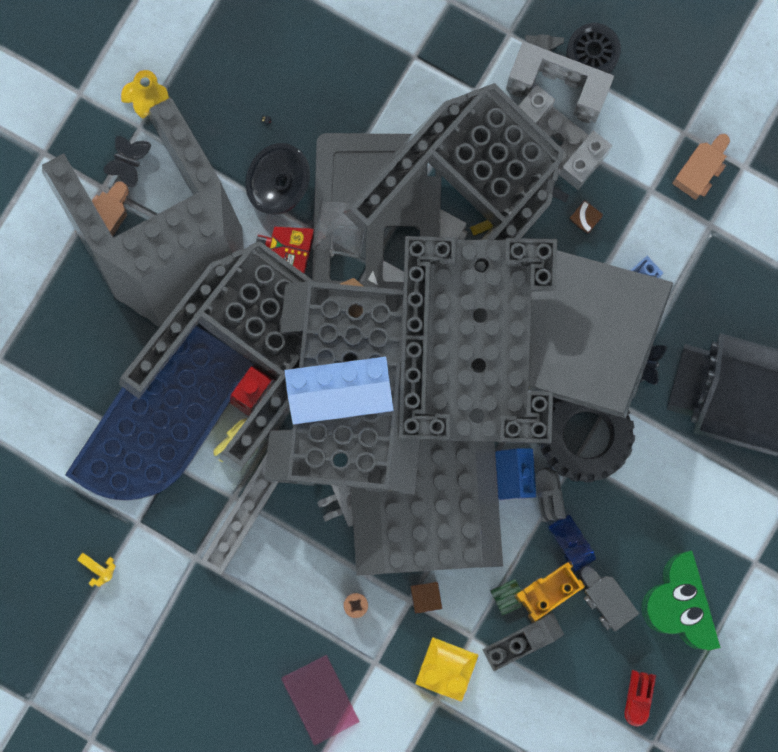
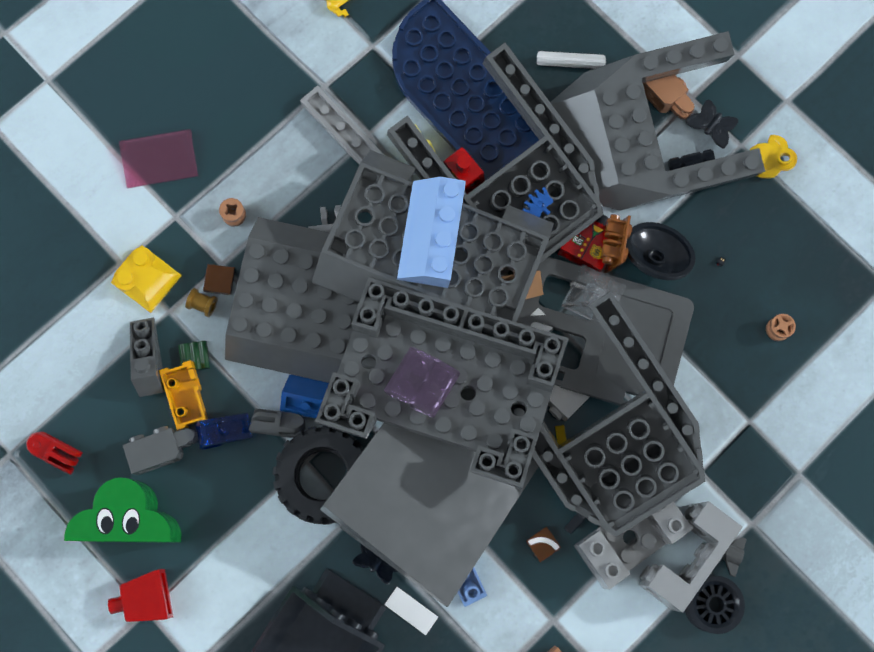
camera: 105 degrees right, 5 degrees down
none -> red torso [108,569,173,622]
none -> pearl gold bush [185,288,218,317]
none -> clear purple slope [384,347,460,418]
none -> white sticker [384,587,438,635]
none -> blue piece [522,187,553,217]
none -> white axle [536,51,606,69]
none -> dark orange hinge [601,214,632,273]
none -> black axle [668,149,715,171]
none -> nougat wheel [766,314,796,341]

